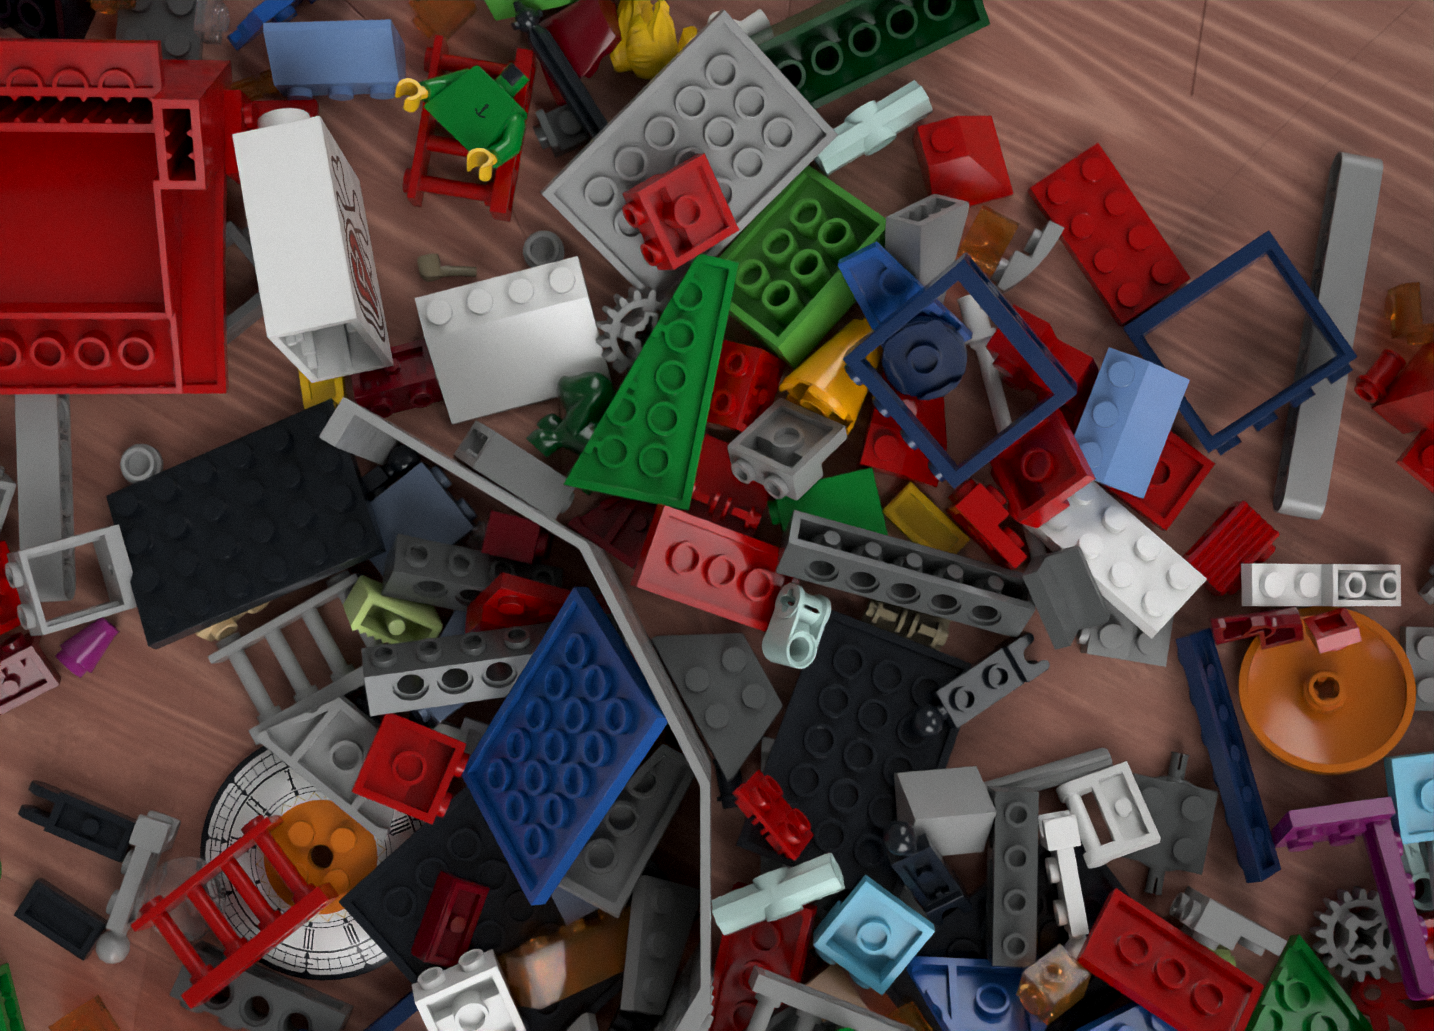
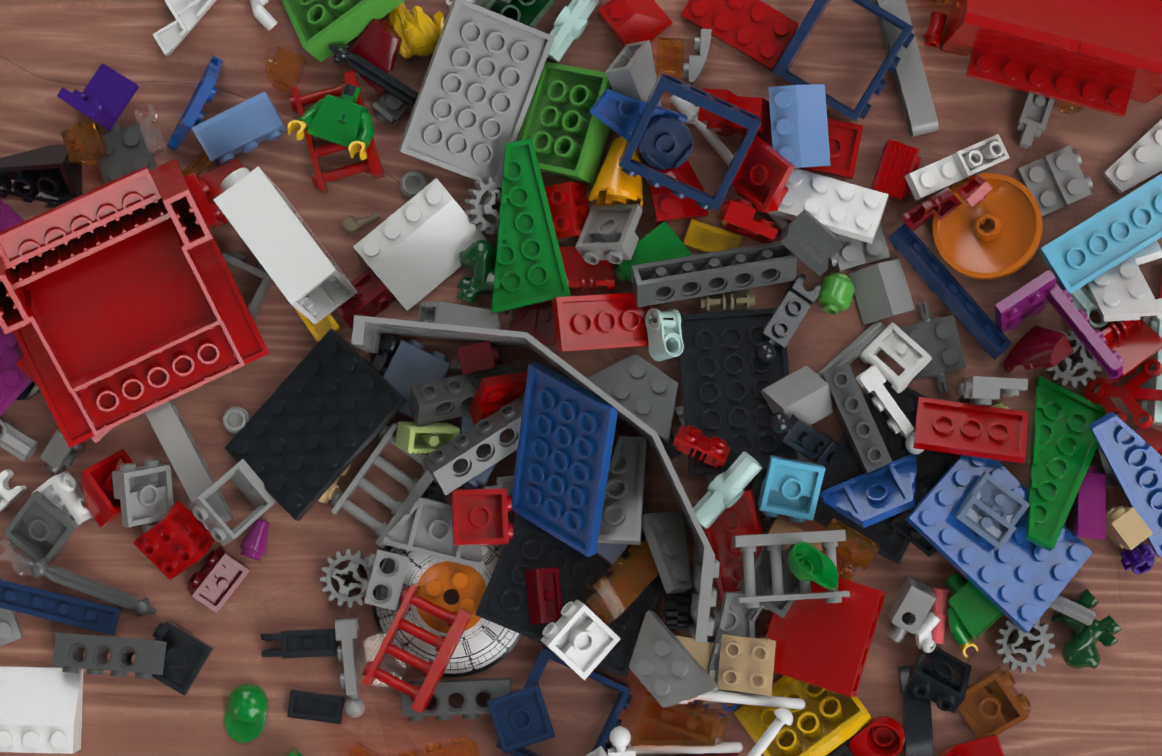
camera: 25 degrees left, 0 degrees up
red plate [622,153,739,270] -> none
clear orange brick [1016,944,1091,1025] -> none
none -> light grey gear [320,549,378,608]
none -> light grey brick [360,548,410,611]
none -> bright green head [816,273,855,315]
none -> light grey slope [848,259,915,325]
none -> dark red slope [1003,325,1074,372]

